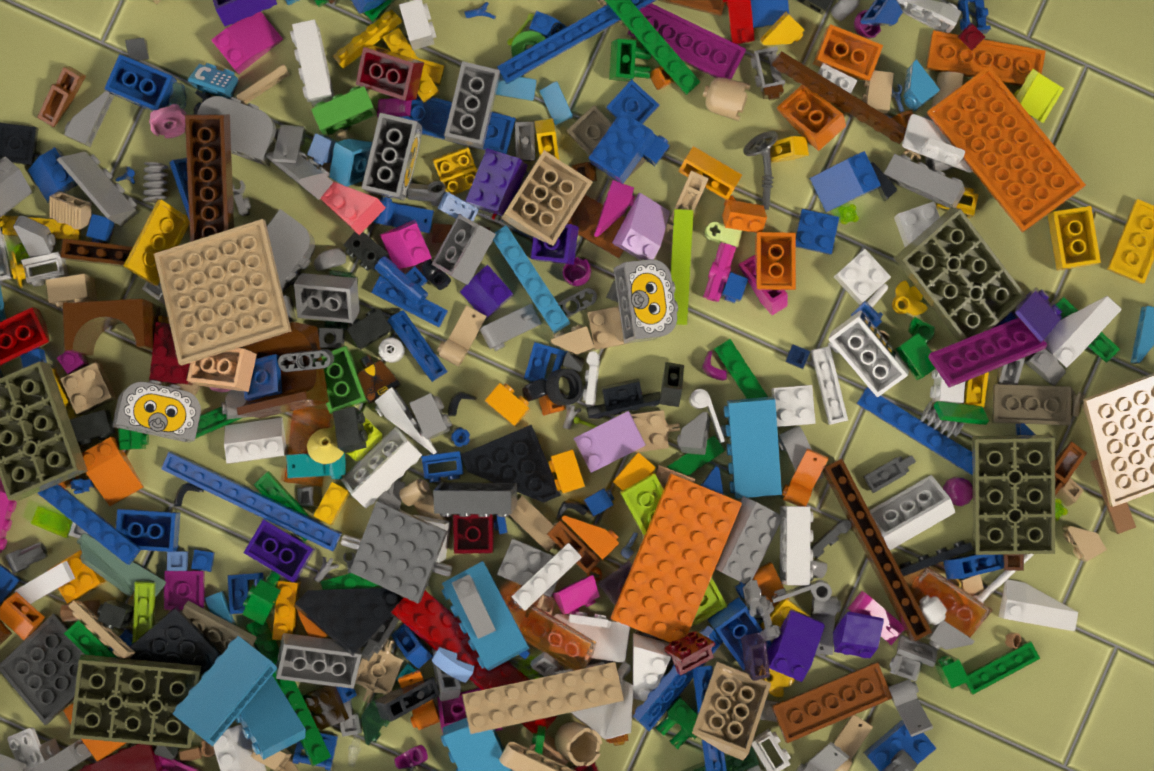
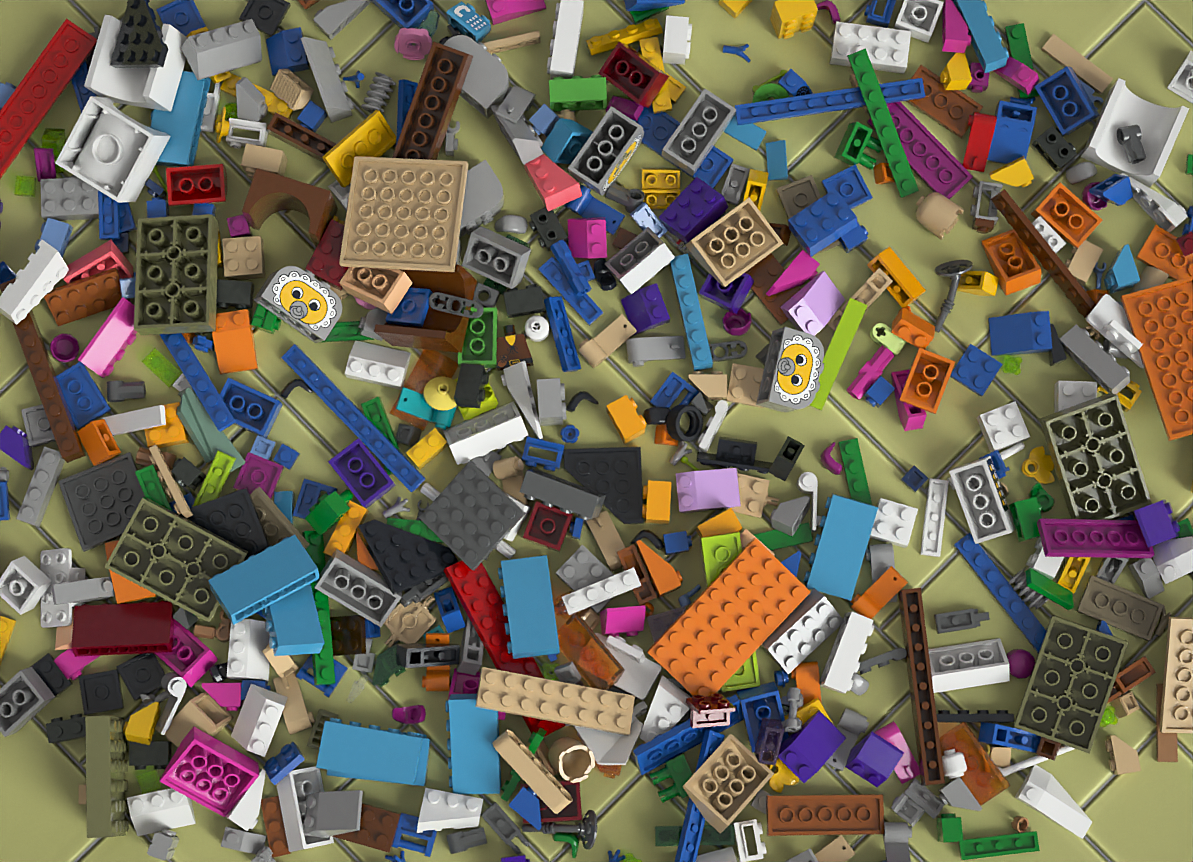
camera: 25 degrees right, 5 degrees down
light blue slope [432,647,474,683] -> none
light grey slope [452,574,496,639] -> none
light grey plate [743,580,766,617] -> none
light grey door [772,580,832,603] -> none

